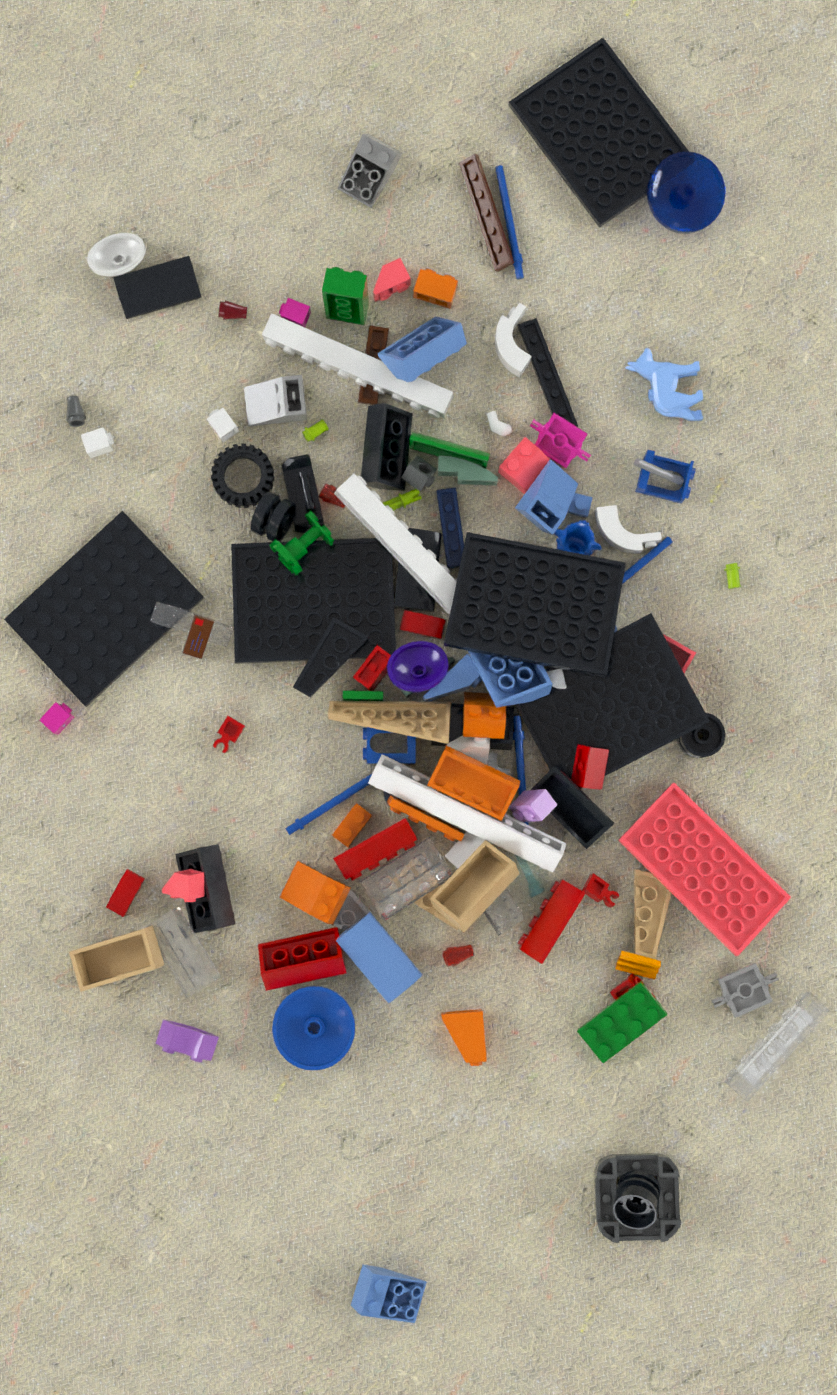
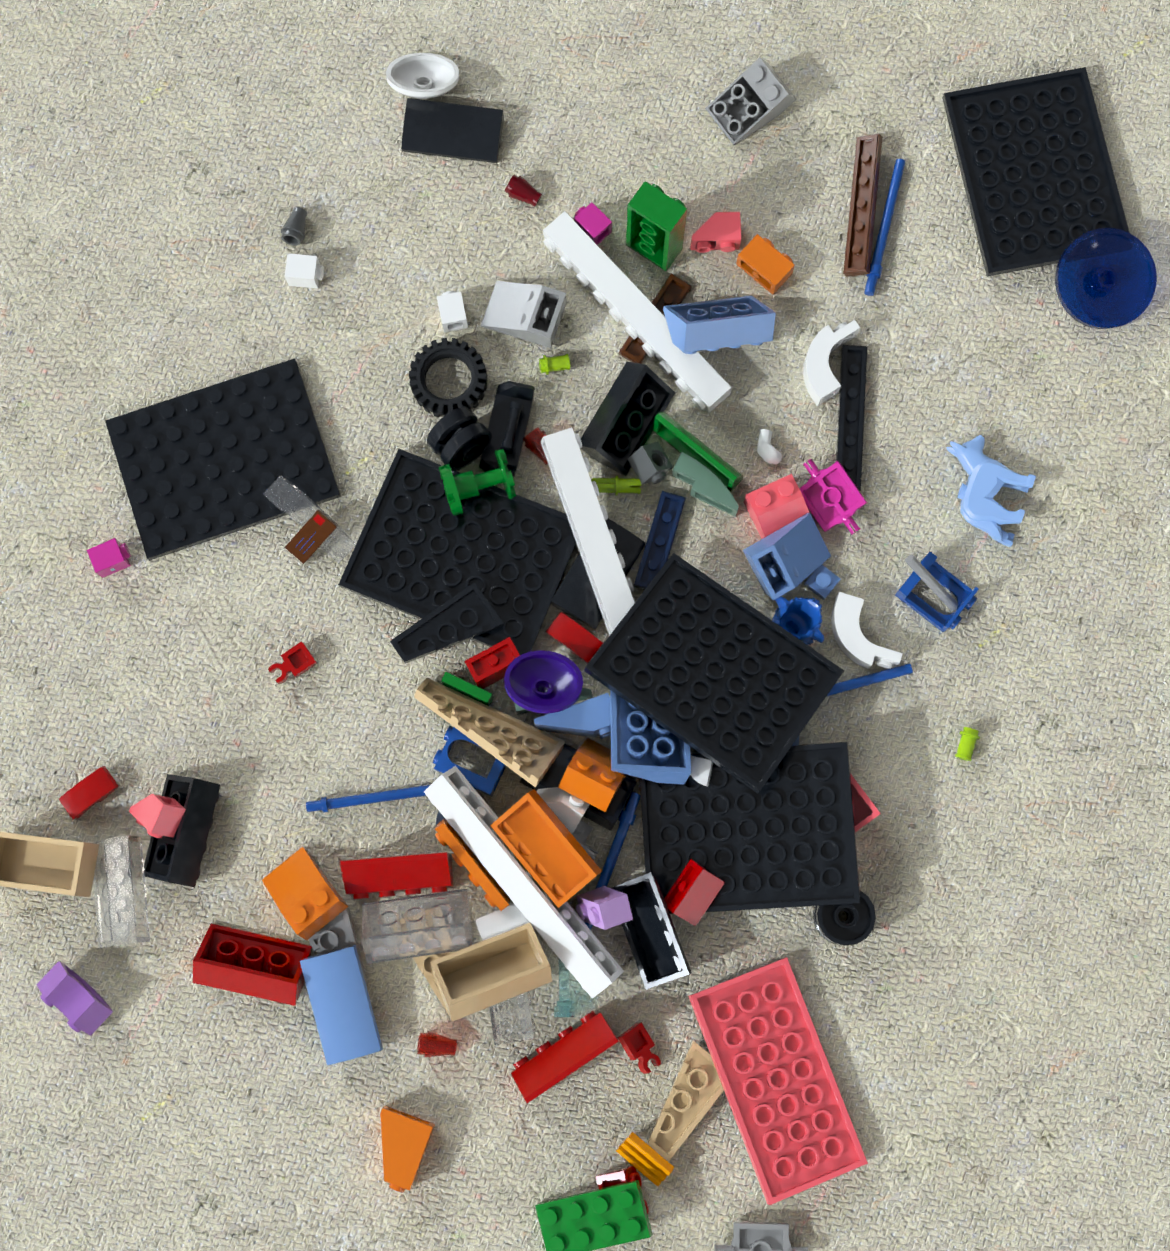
camera: 30 degrees right, 5 degrees down
blue dish [272,986,355,1070] -> none
orange plate [332,803,372,847] -> none

